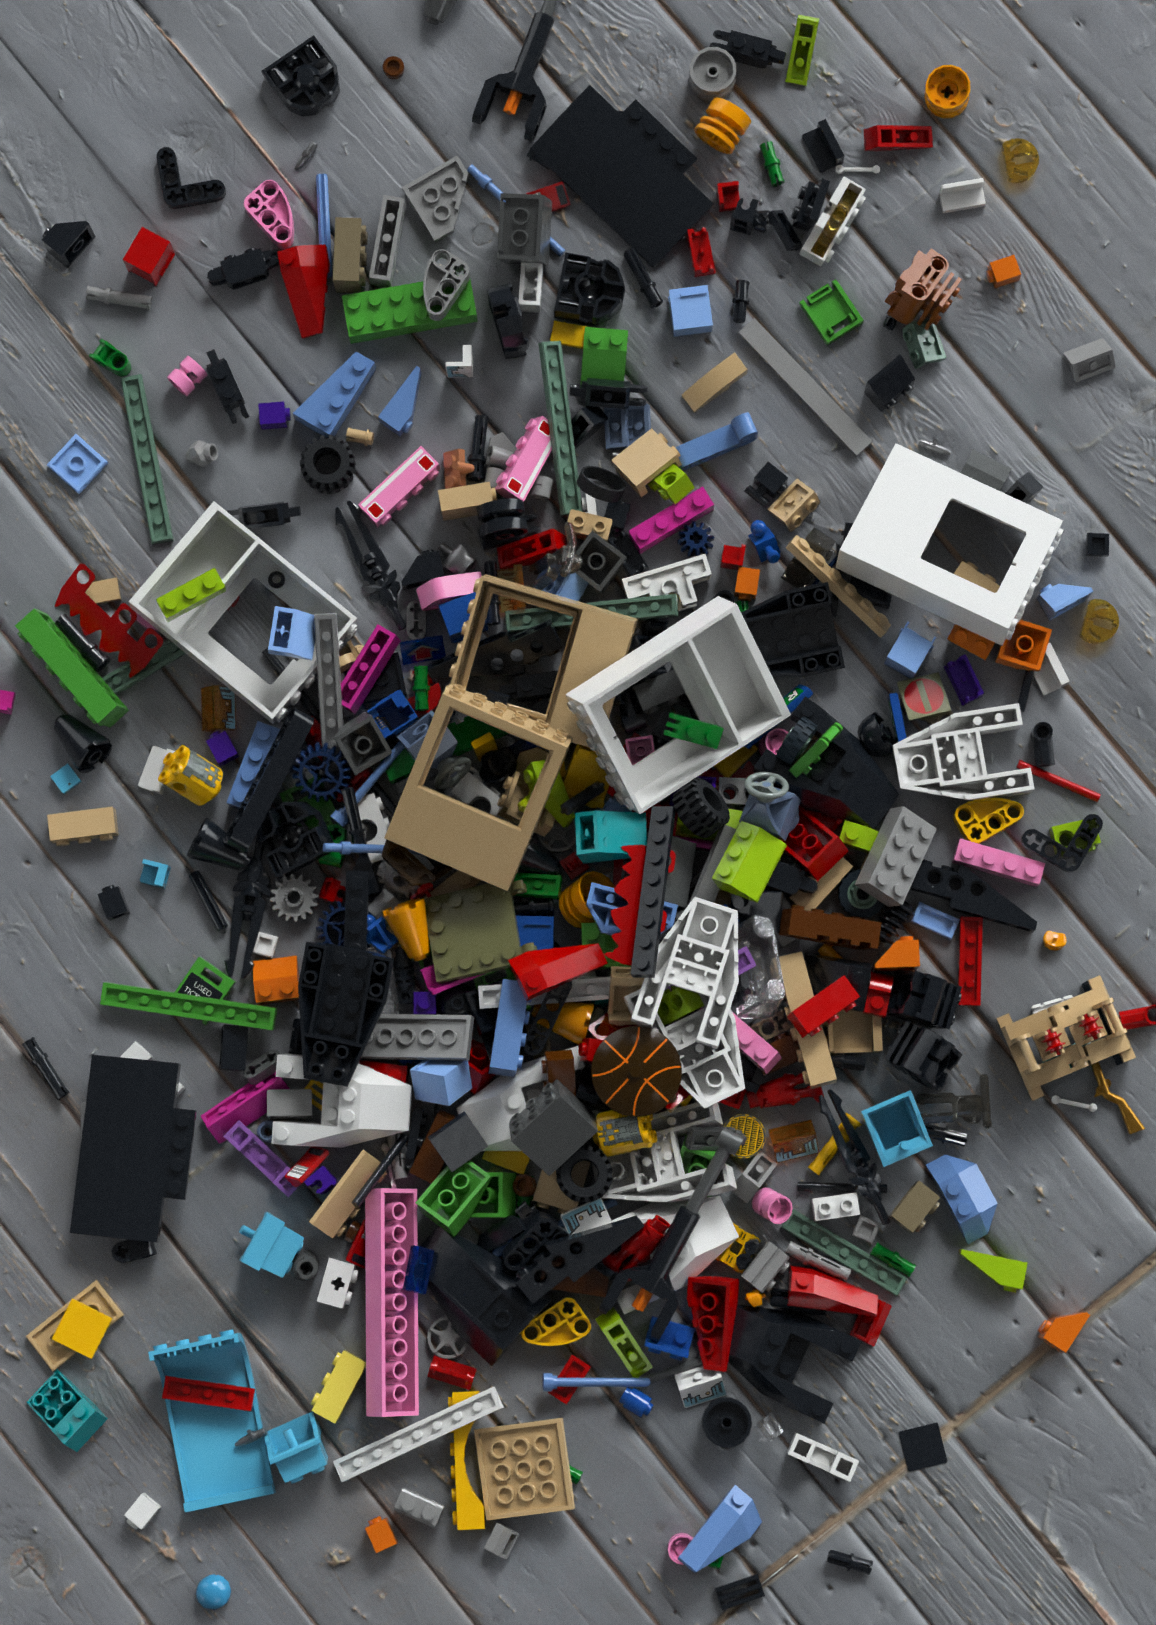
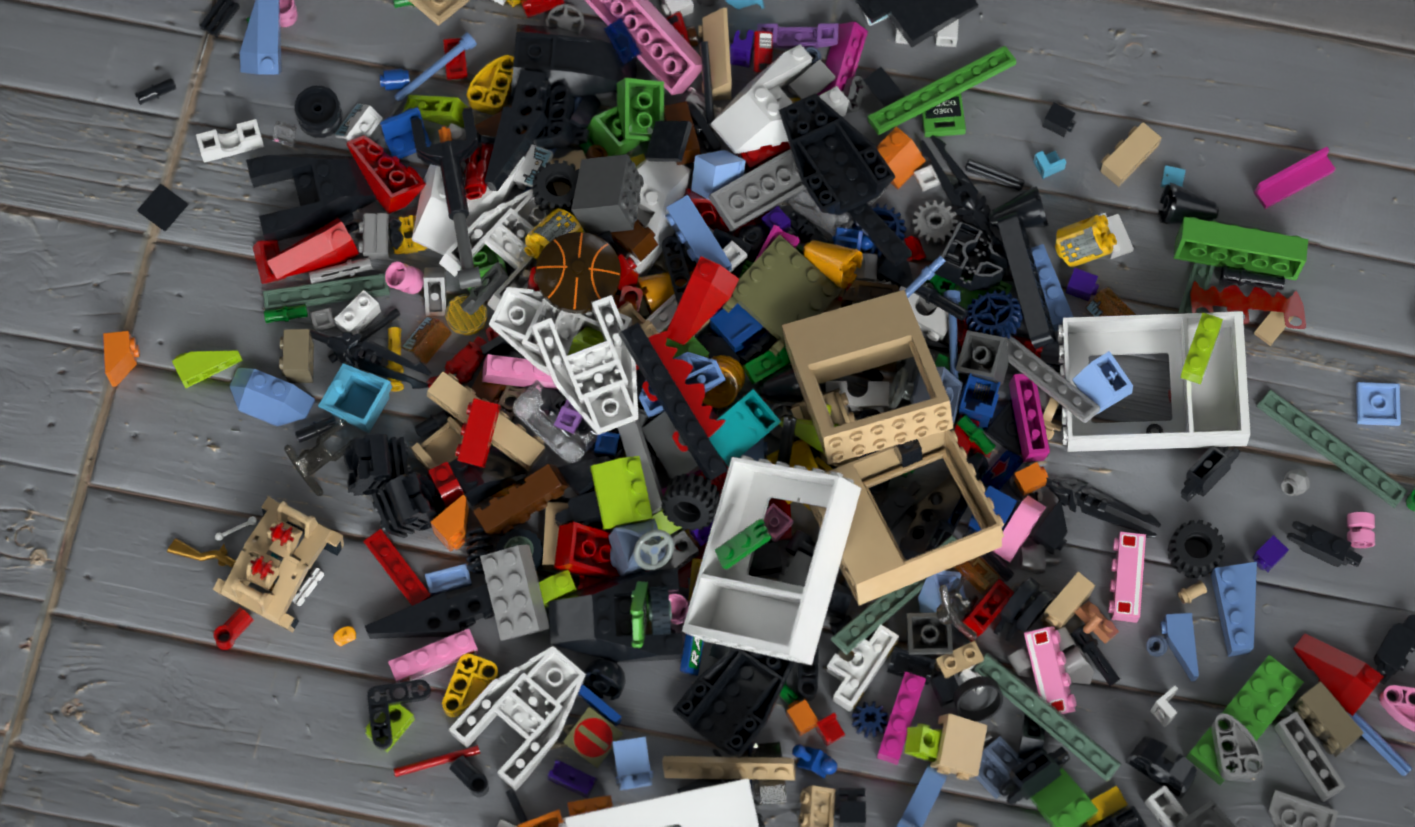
camera: 135 degrees right, 10 degrees down
light orange piece [745,1289,766,1307] -> none
none -> orange brick [1013,462,1048,496]
none -> sand blue plate [1146,635,1168,657]

